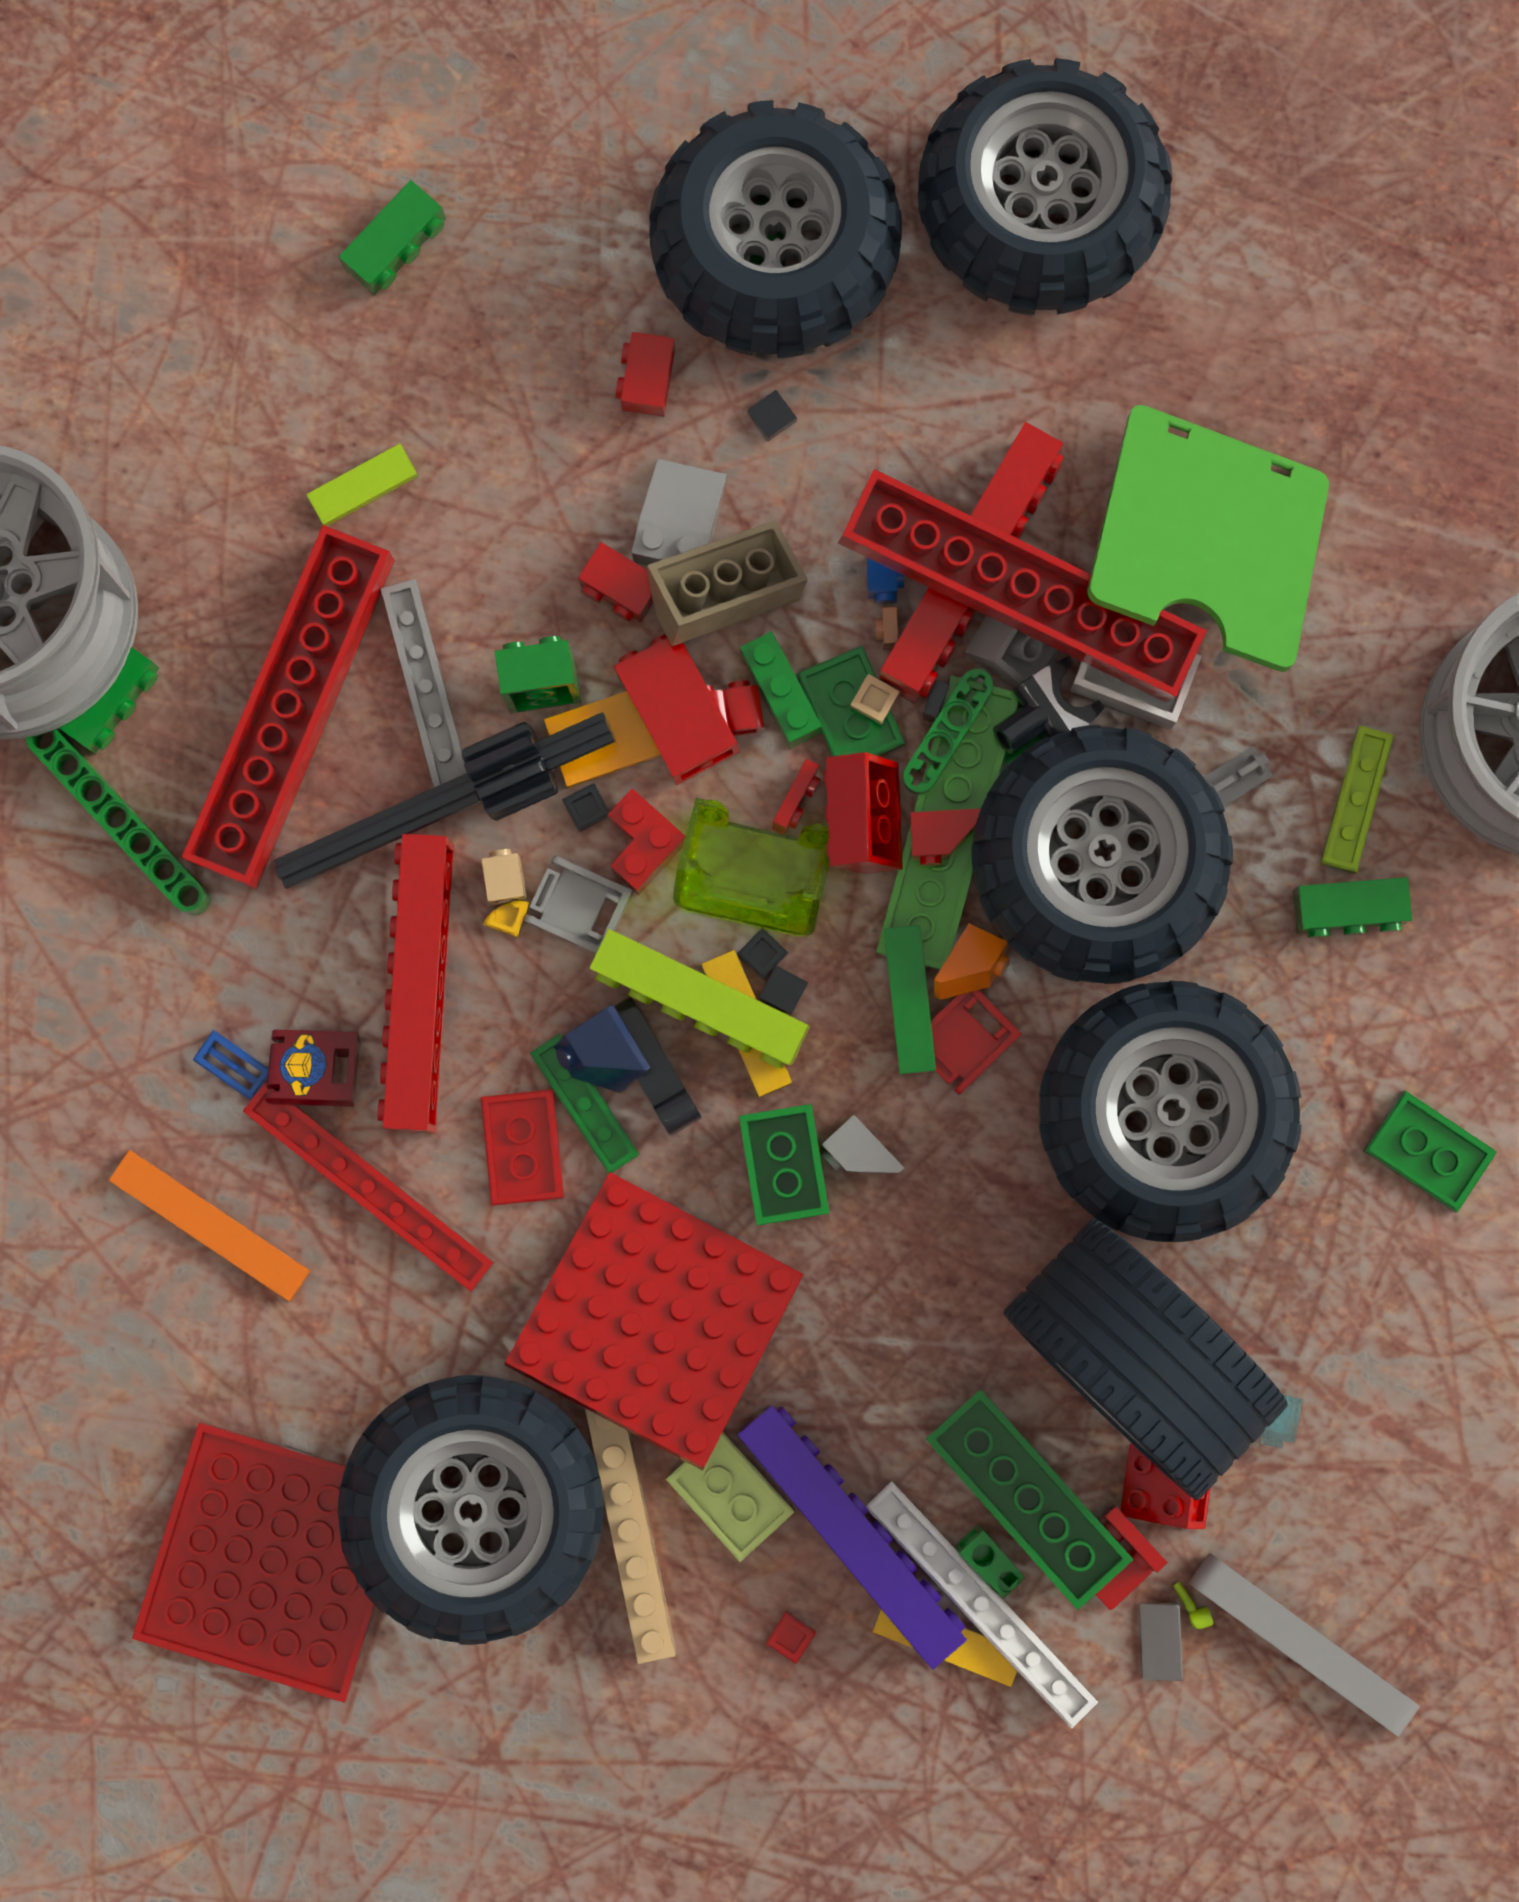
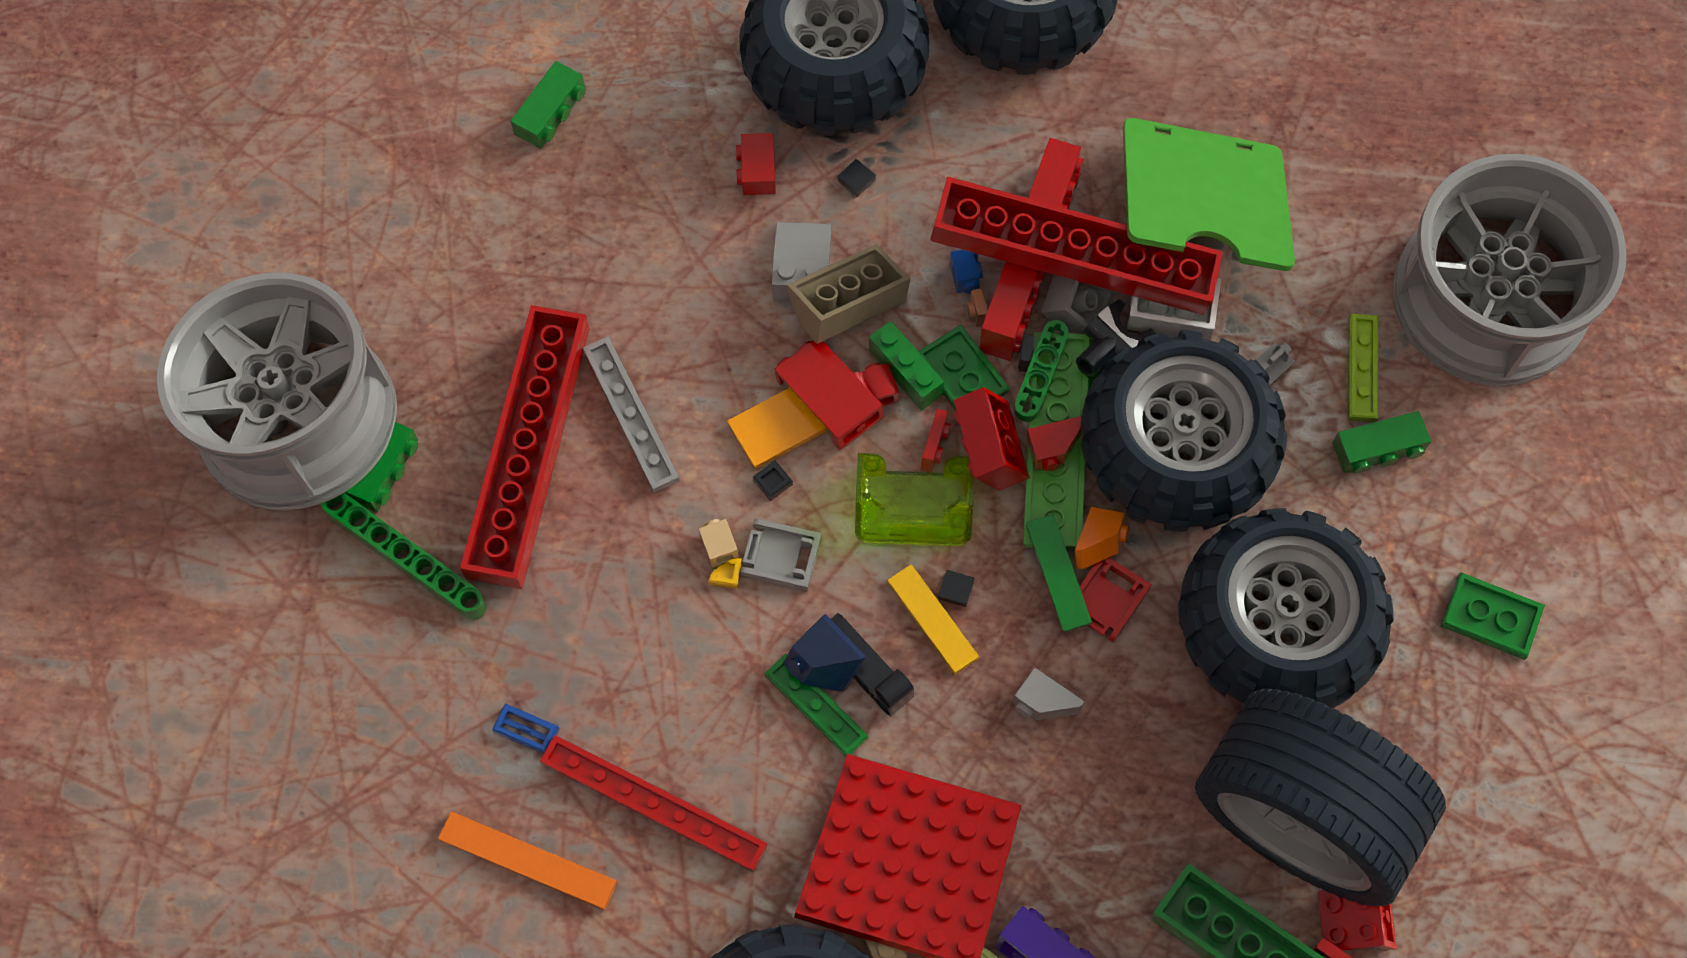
camera: 15 degrees left, 15 degrees down
dark red container [265,1029,360,1107] -> none
black axle [273,712,616,889] -> none
lime tile [306,443,419,526] -> none
red brick [377,834,454,1133] -> none
red tile [480,1089,564,1206] -> none
green brick [494,636,582,714] -> none
red brick [578,542,653,623] -> none
lime brick [589,929,811,1069] -> none
red brick [608,788,687,895] -> none
black tile [737,928,788,979] -> none
green brick [739,1104,830,1226] -> none
tan plate [850,674,900,725] -> none
clear light blue brick [1261,1395,1303,1448] -> none

